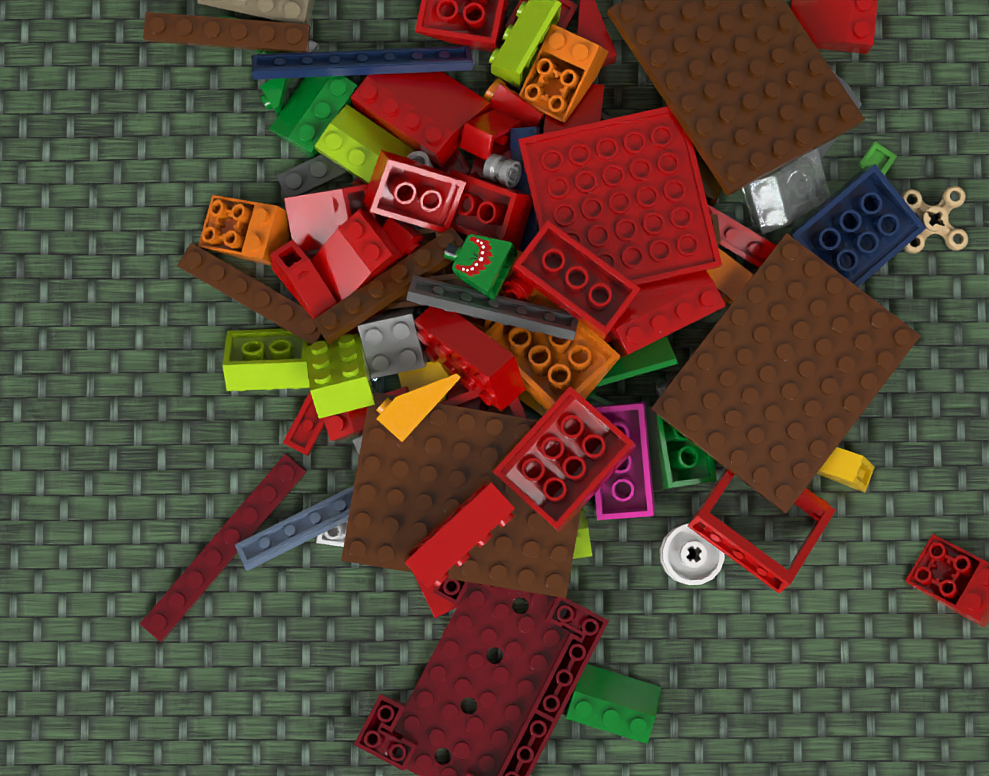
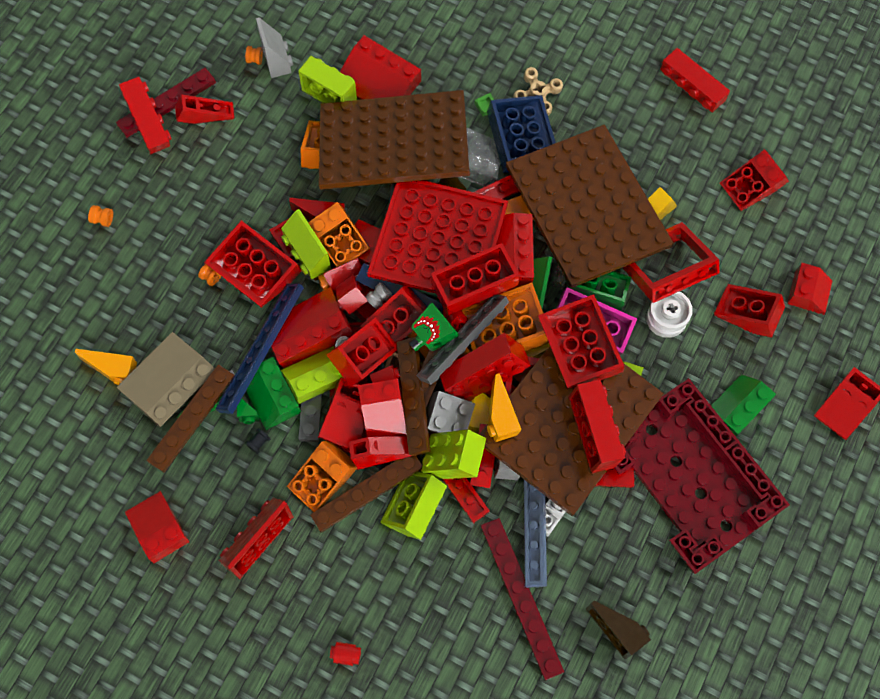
camera: 65 degrees left, 15 degrees down
none -> red slope [125,491,190,563]
none -> red slope [219,498,293,579]
none -> black bush [245,428,271,454]
none -> red brick [330,642,361,666]
none -> dark brown slope [586,601,651,660]
none -> red slope [714,284,785,338]
none -> red slope [787,263,832,315]

